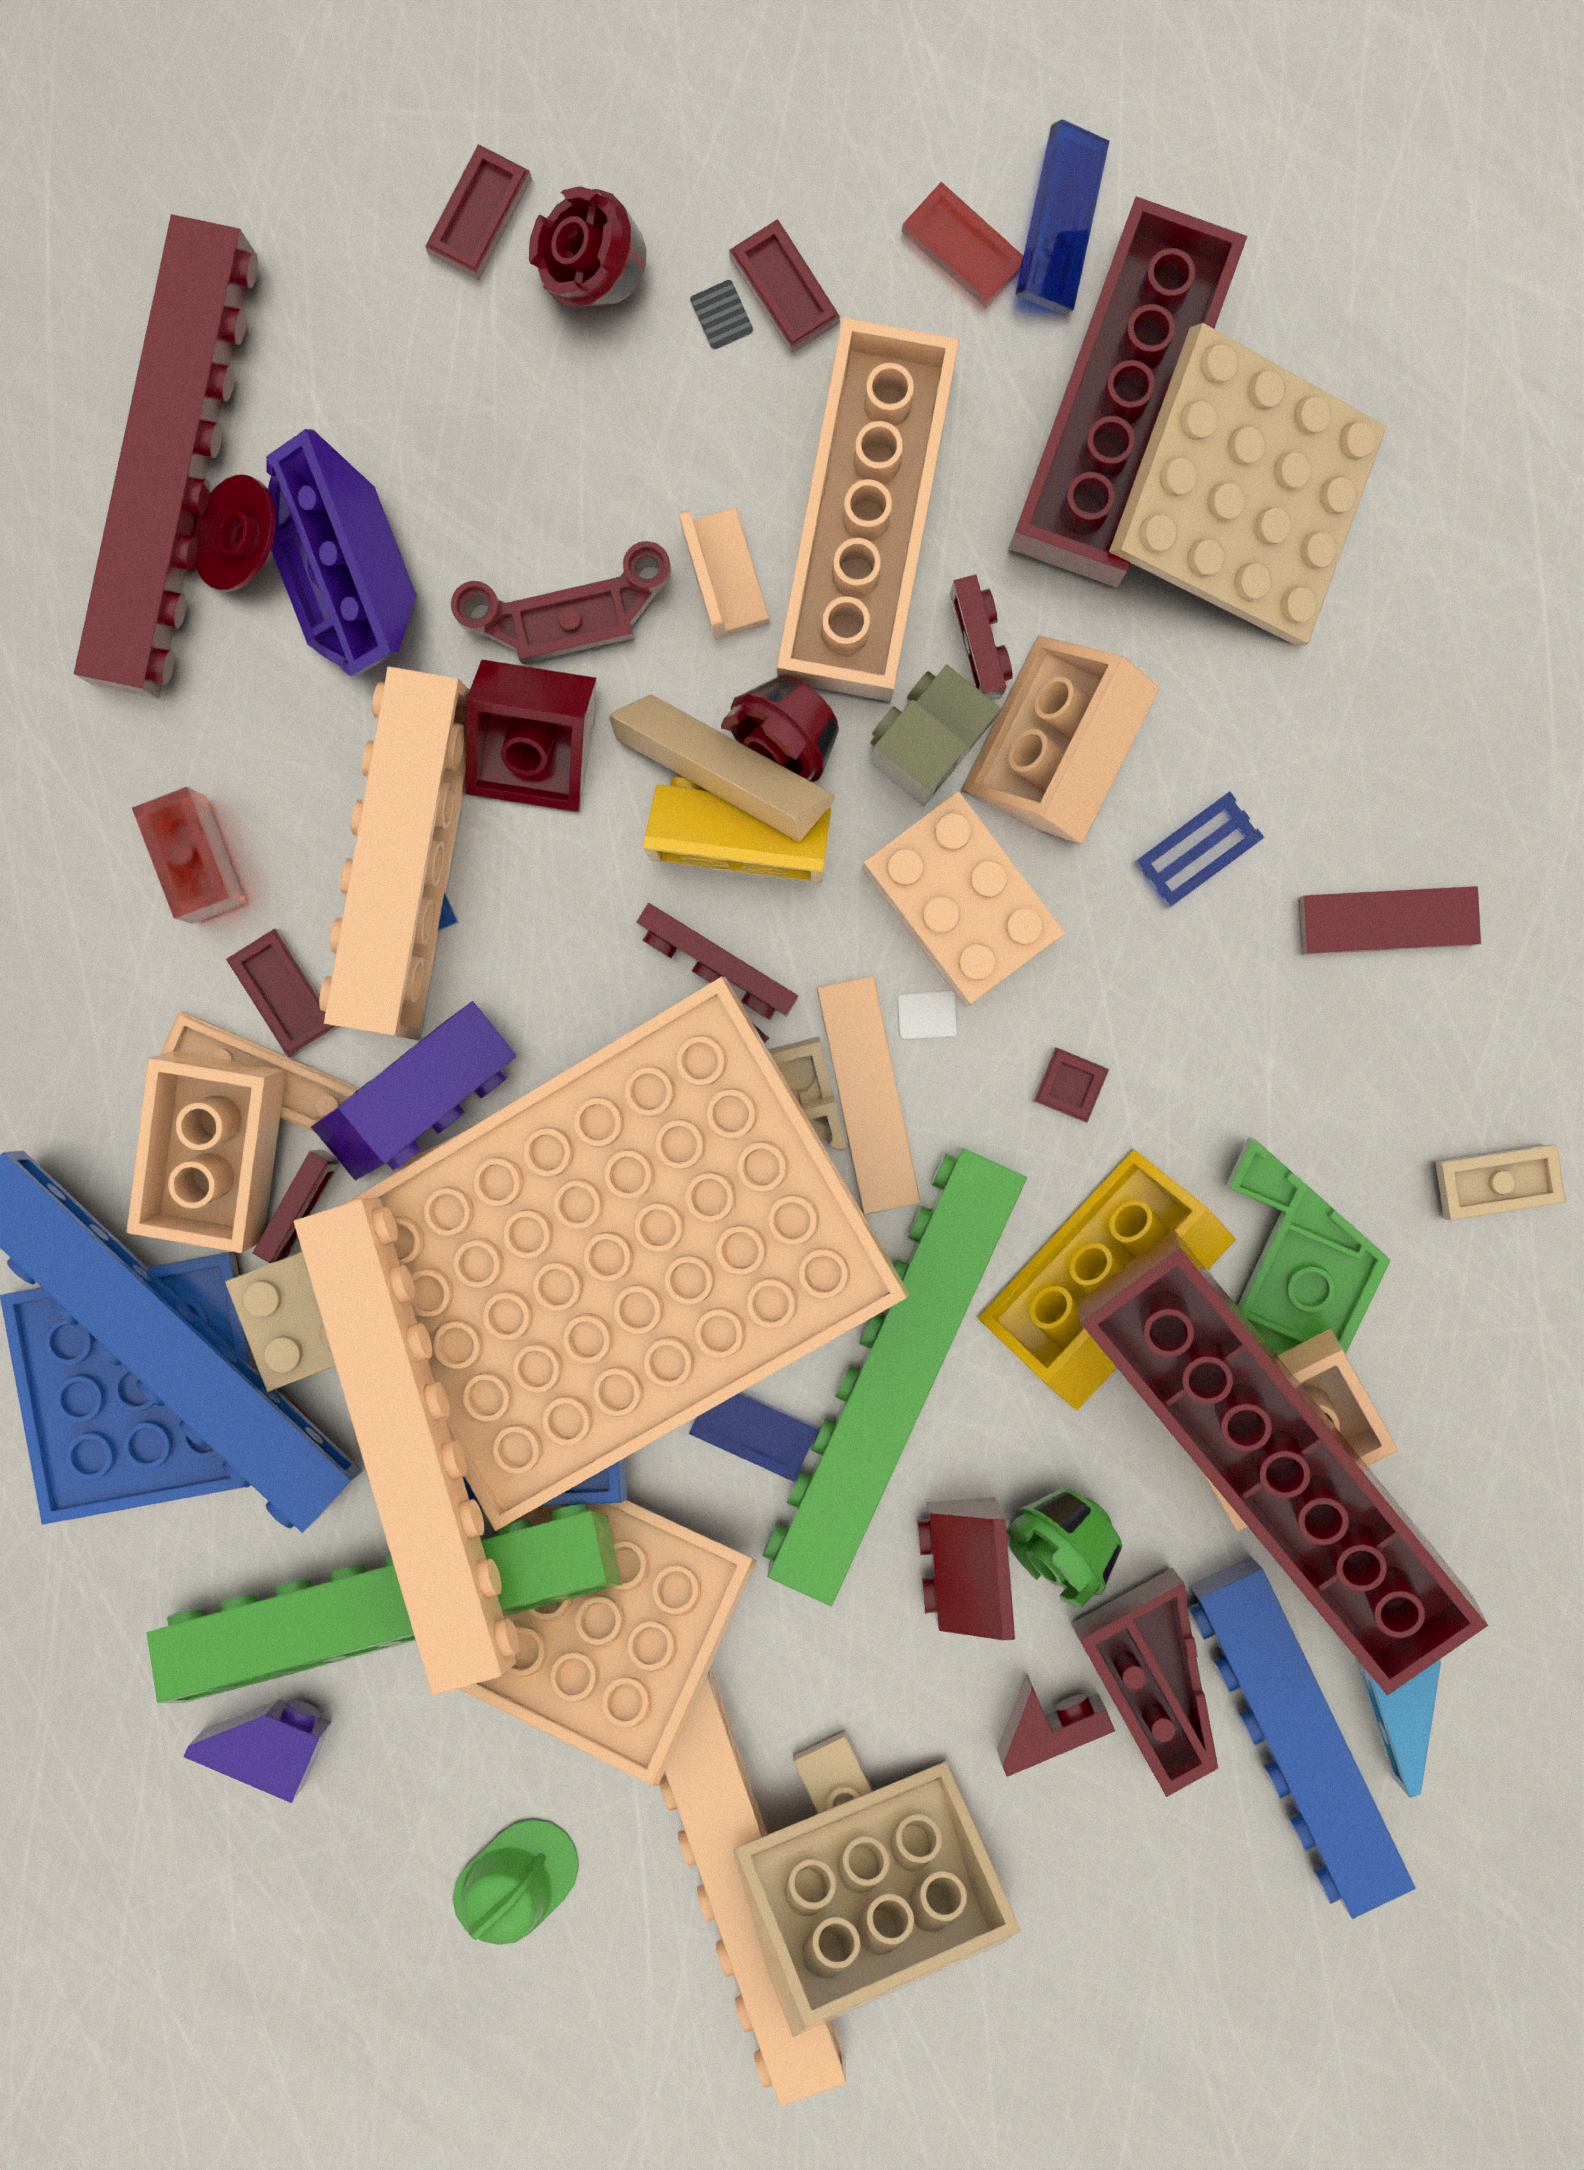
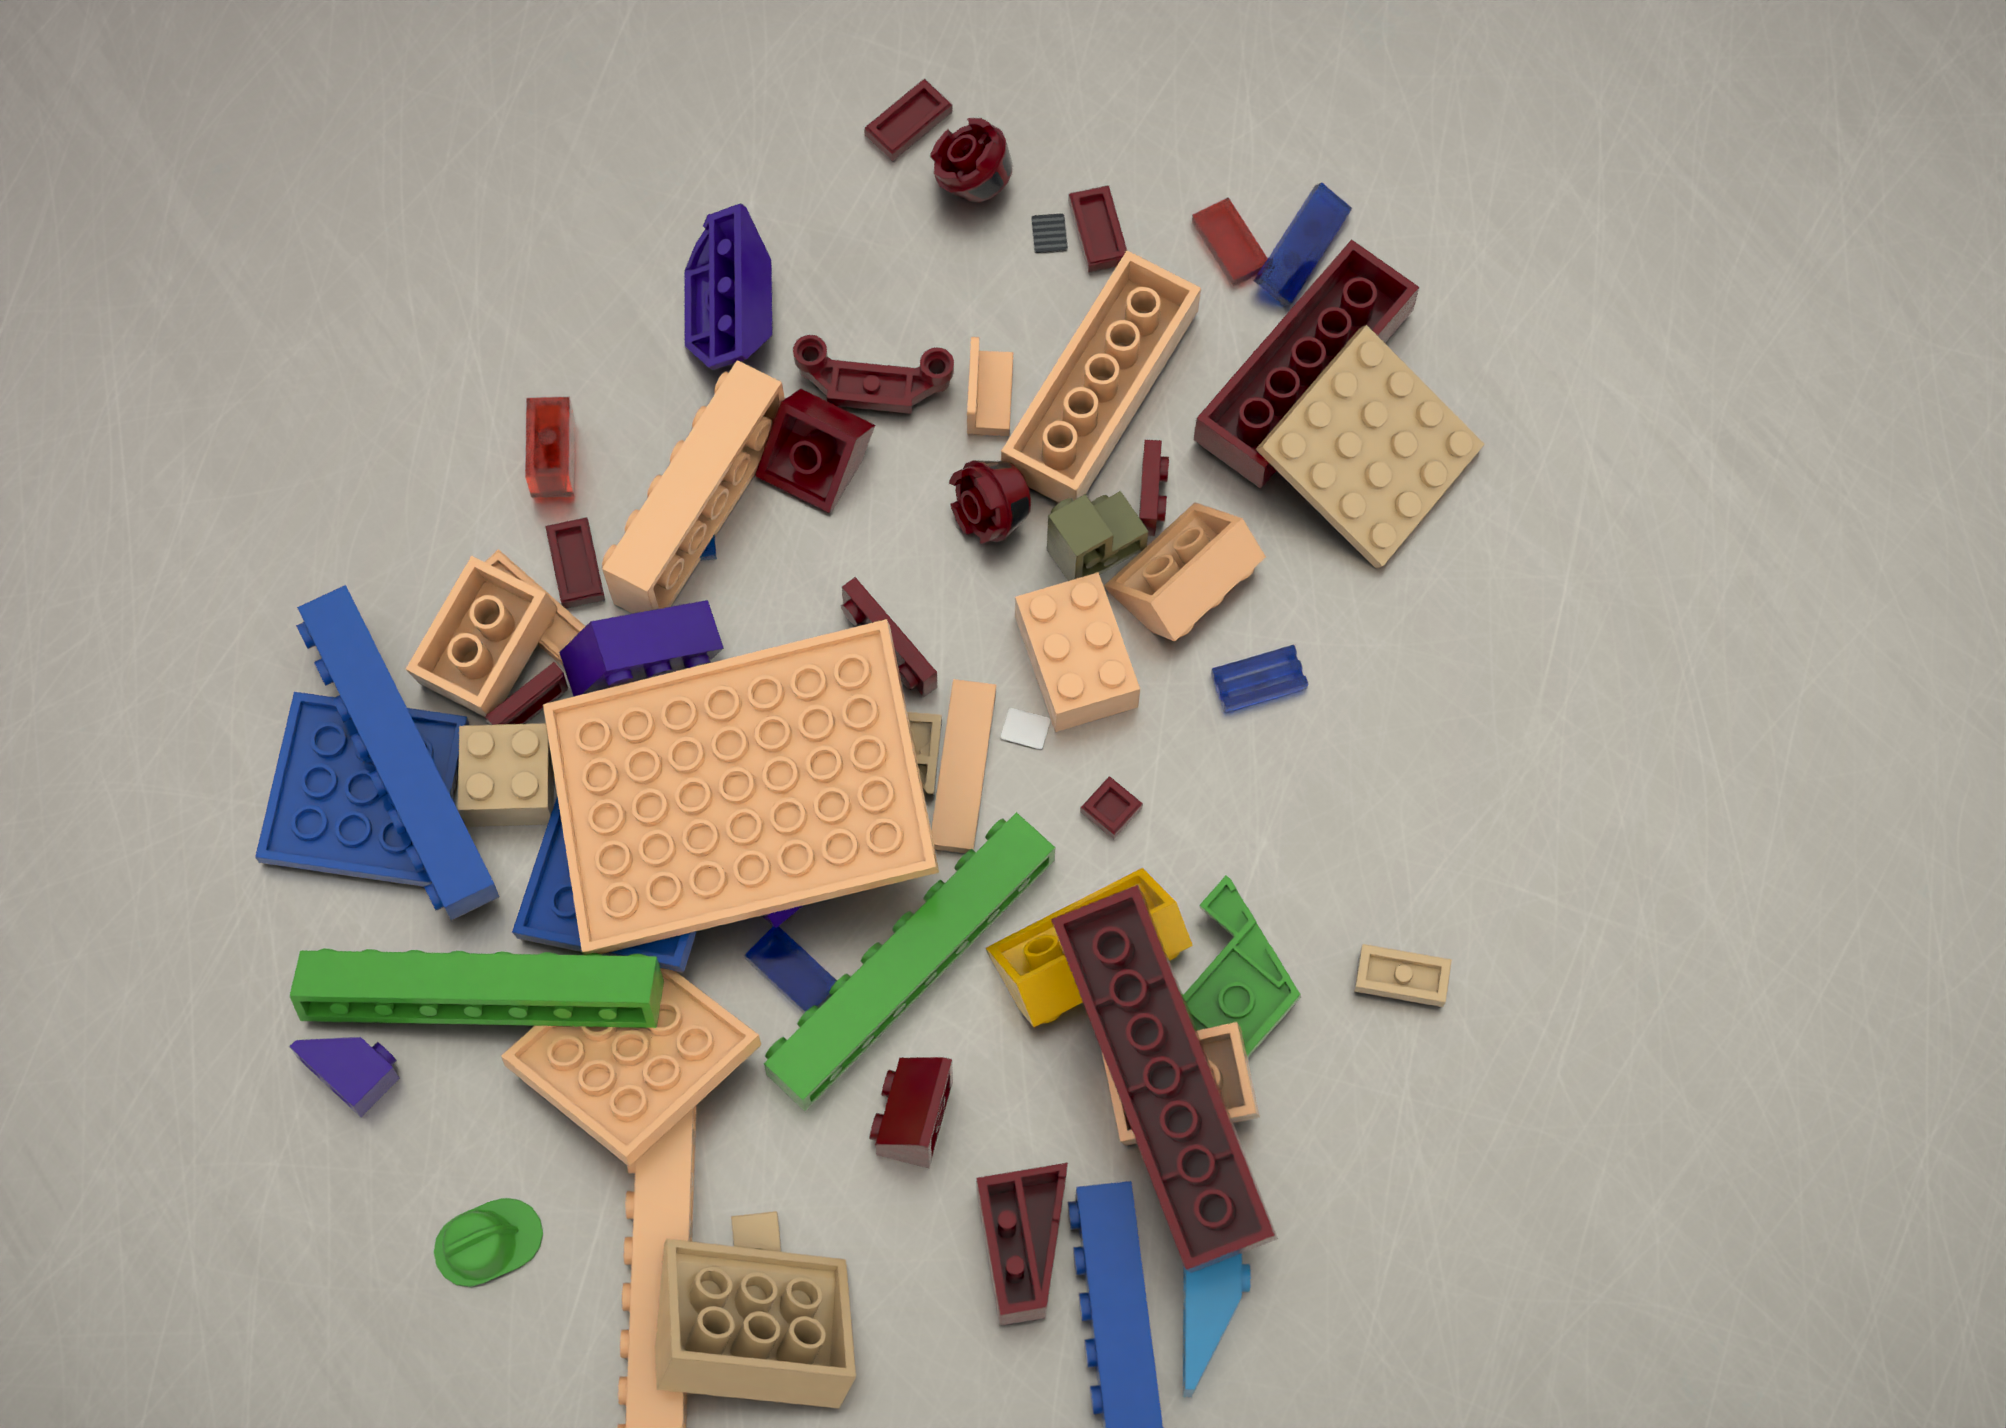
camera: 25 degrees right, 20 degrees down
dark red brick [74,214,258,699] -> none
dark red dish [193,474,276,592] -> none
light nougat brick [294,1198,519,1696] -> none
tan slope [609,694,835,842] -> none
yellow slope [643,777,832,883] -> none
dark red slope [997,1675,1115,1777] -> none
bright green cone [1007,1488,1123,1607] -> none
dark red tile [1299,886,1481,955] -> none

